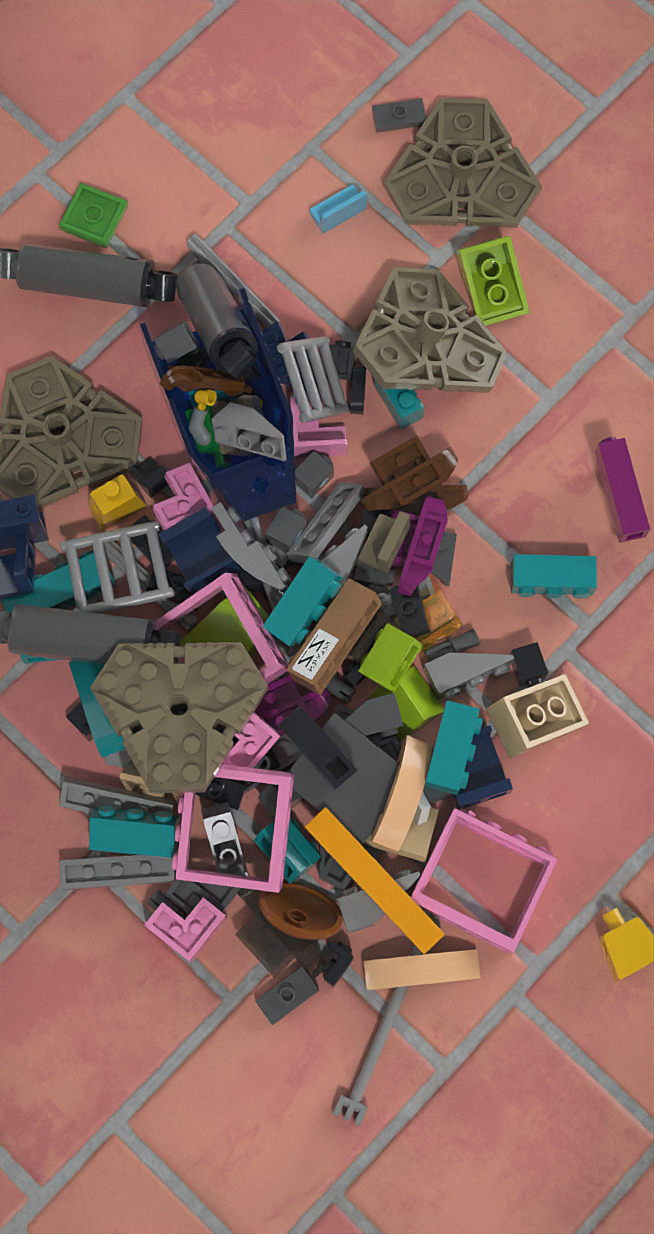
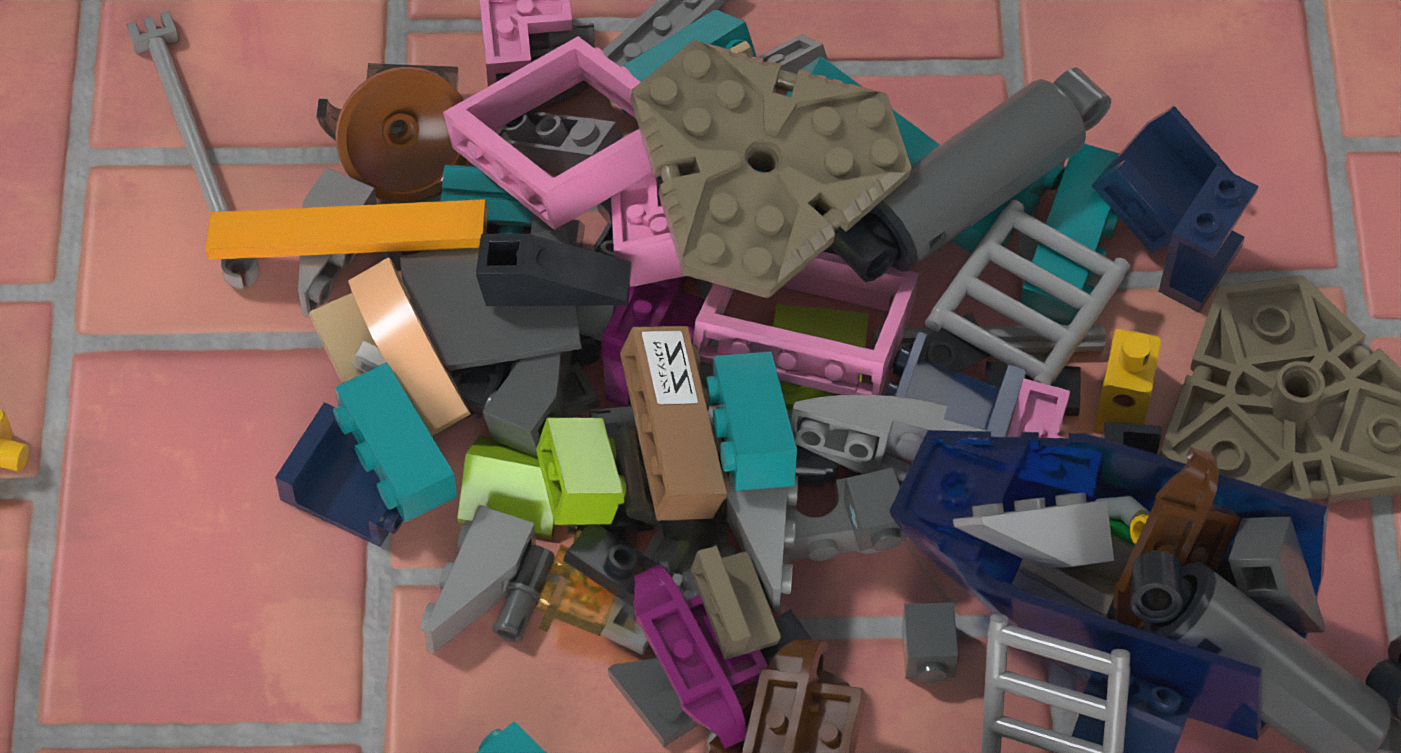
camera: 135 degrees right, 15 degrees down
dark grey plate [255,967,319,1026] -> none
light grey plate [287,482,365,563] -> none
bright pink panel [290,397,347,458] -> none
black bracket [323,940,354,988] -> none
light nougat slope [363,949,481,990] -> none
bright pink window [411,808,558,955] -> none
tan slope [486,674,589,759] -> none
black brick [509,642,548,688] -> none

